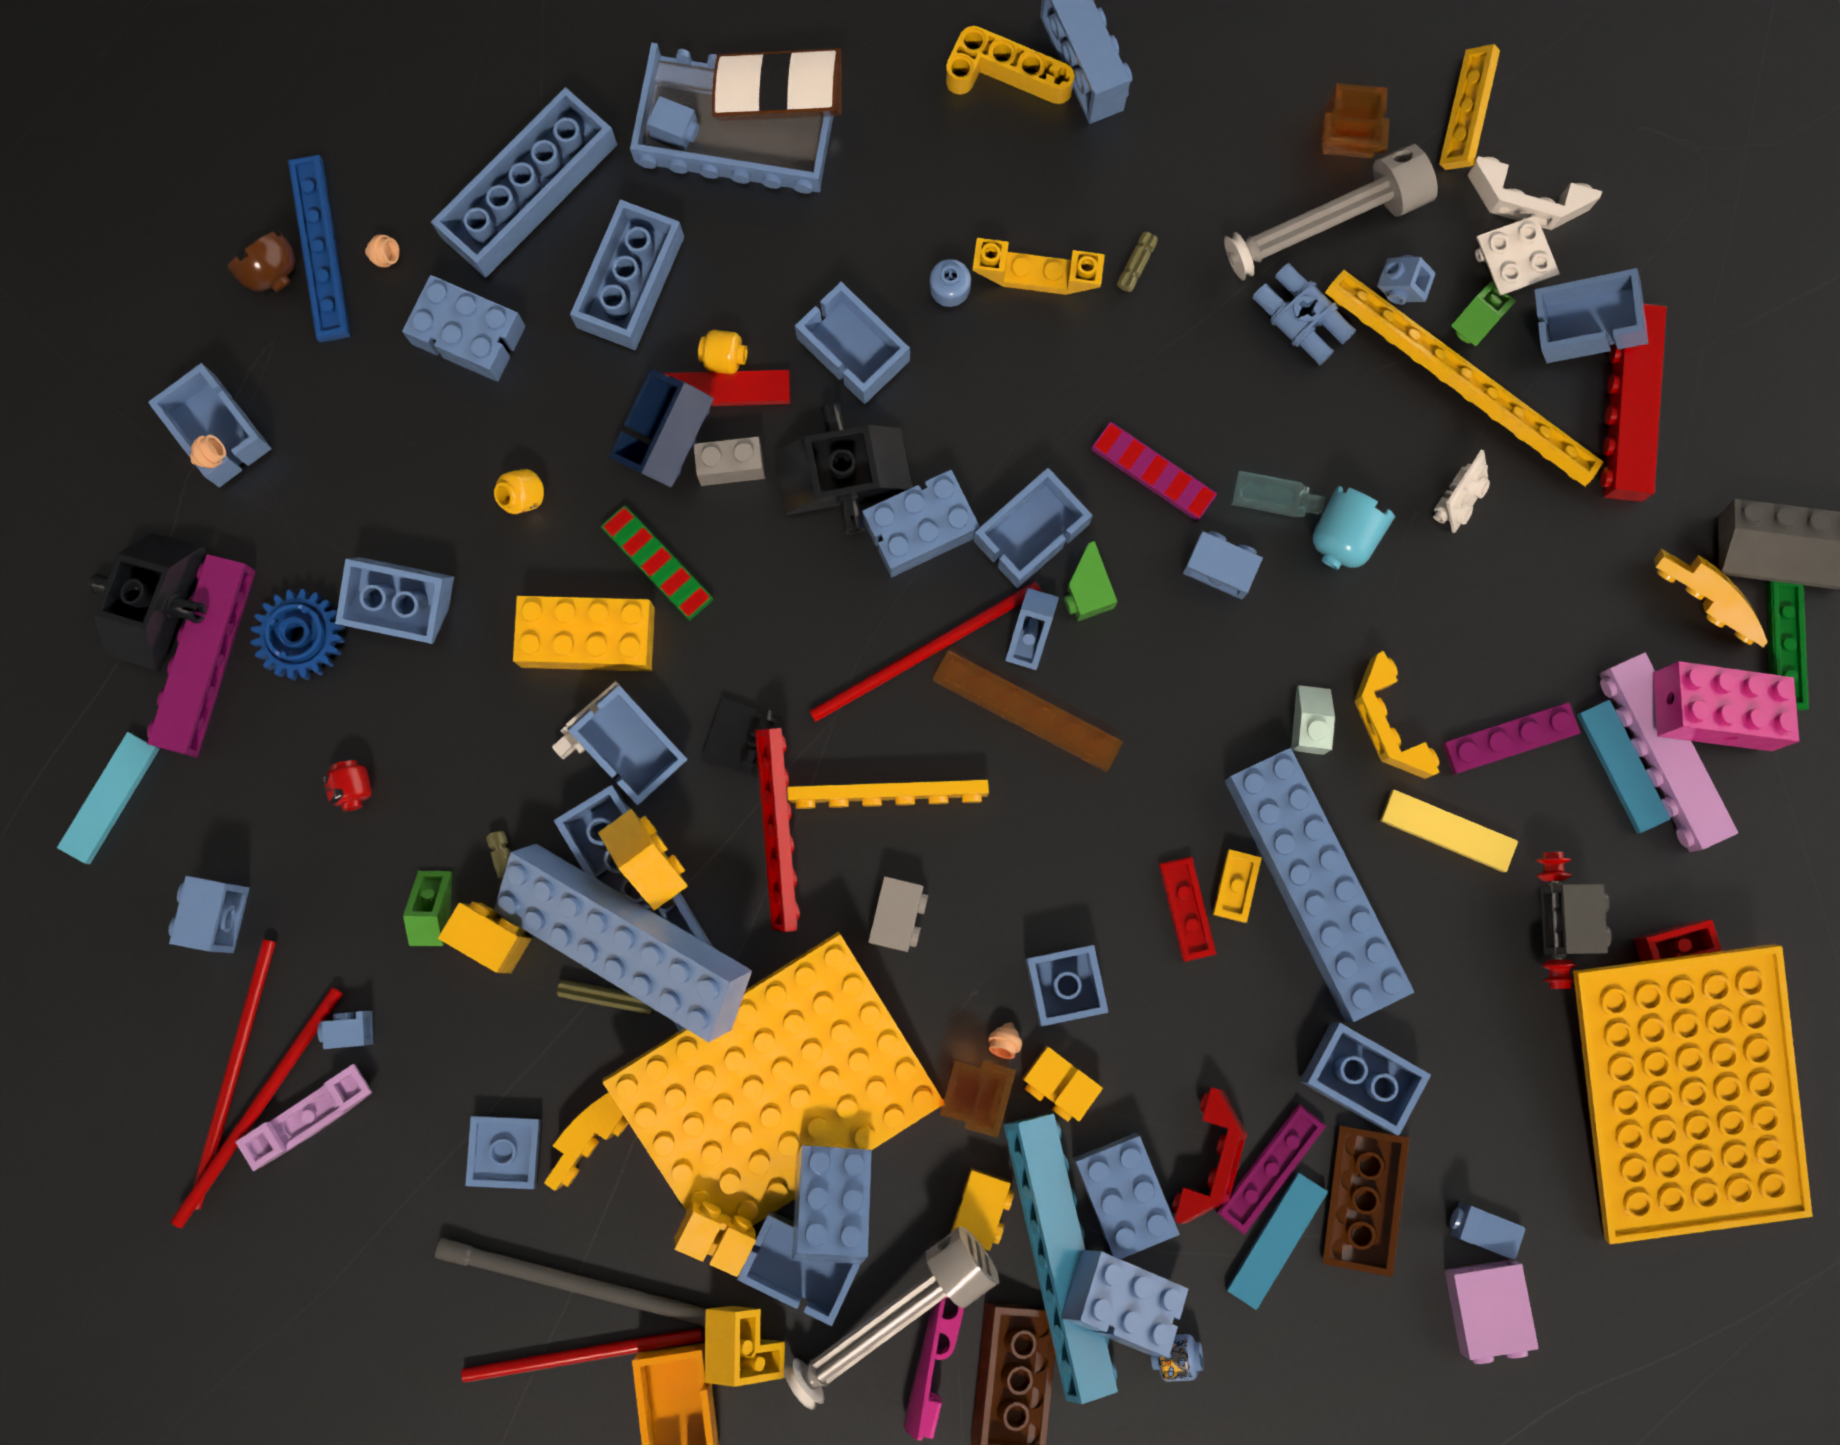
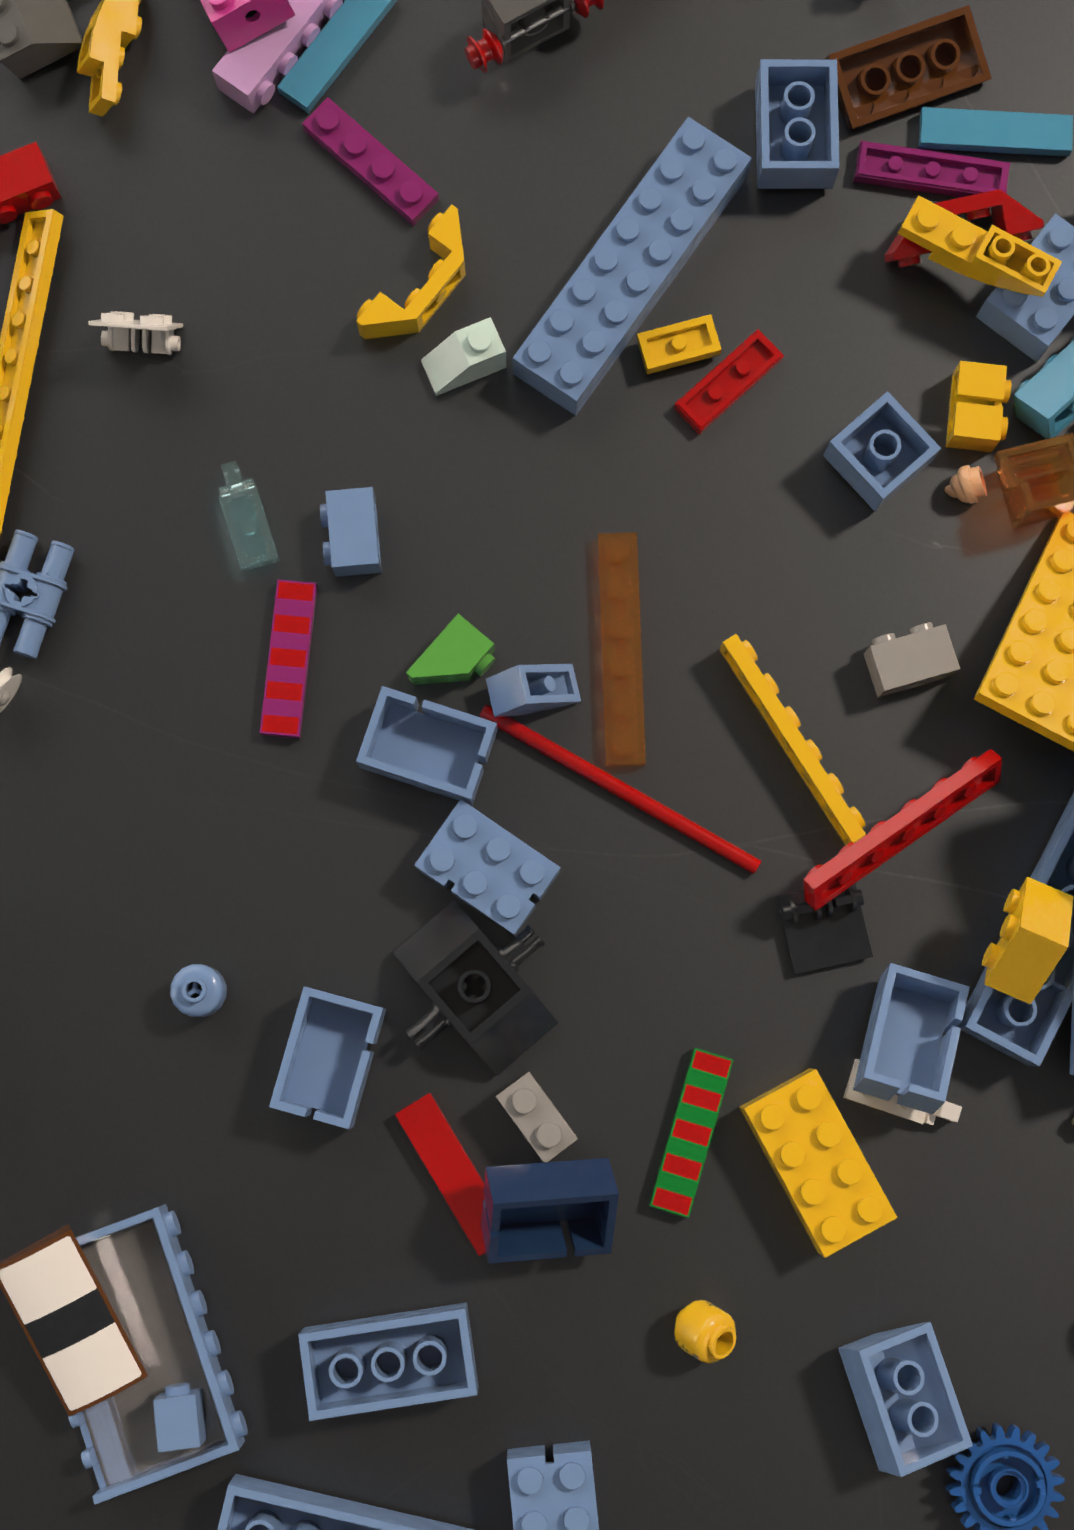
camera: 120 degrees left, 0 degrees up
yellow head [698,330,748,375] -> none
yellow slope [972,238,1105,295] -> none
olive axle [1117,232,1158,292] -> none
medium azure cylinder [1312,486,1395,570] -> none
light yellow tile [1379,790,1518,872] -> none
none -> yellow slope [898,195,1062,297]

